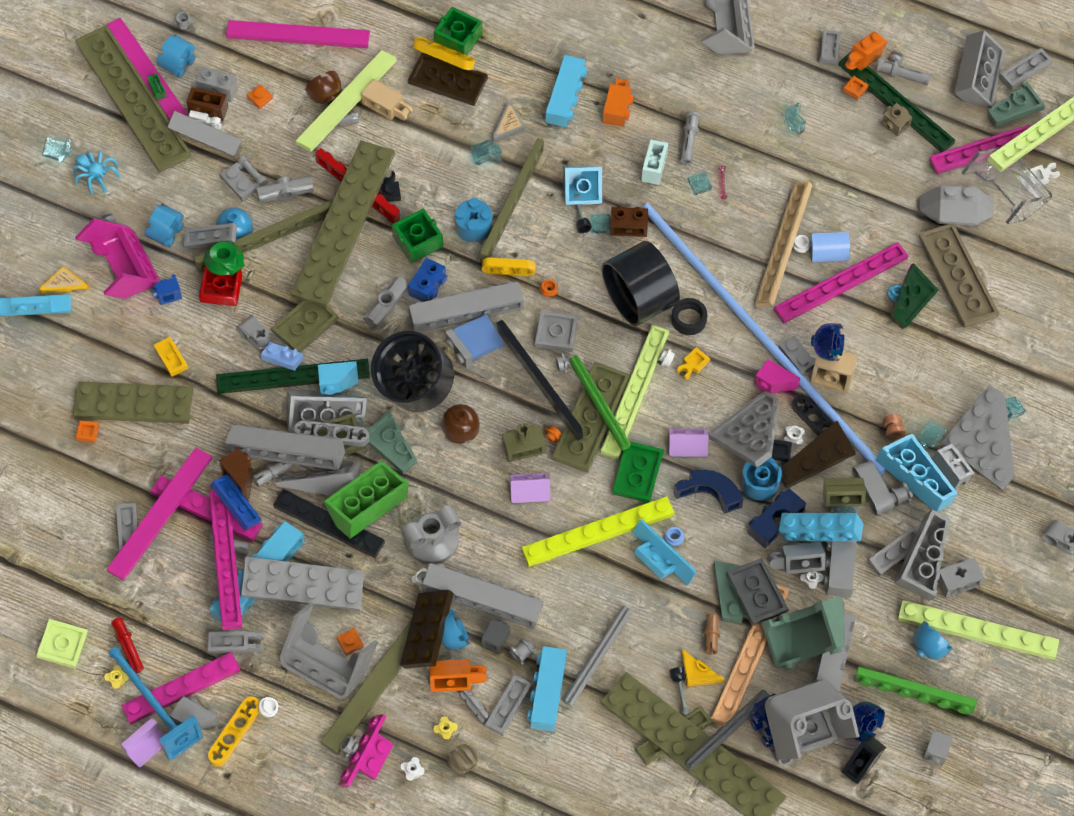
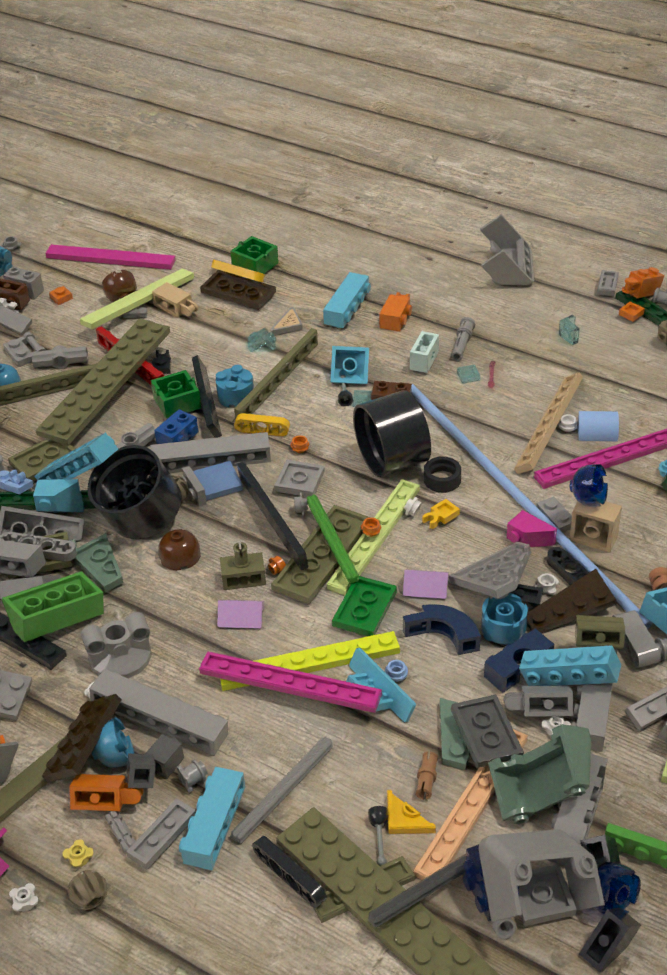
camera: 10 degrees right, 20 degrees down
none -> medium azure brick [34,432,118,480]
none -> dark grey brick [126,753,155,788]
none -> black tile [192,355,222,438]
none -> dark pink tile [199,651,382,713]
none -> black beam [252,836,327,908]
none -> orange plate [361,517,382,537]
none -> black brick [580,835,621,870]

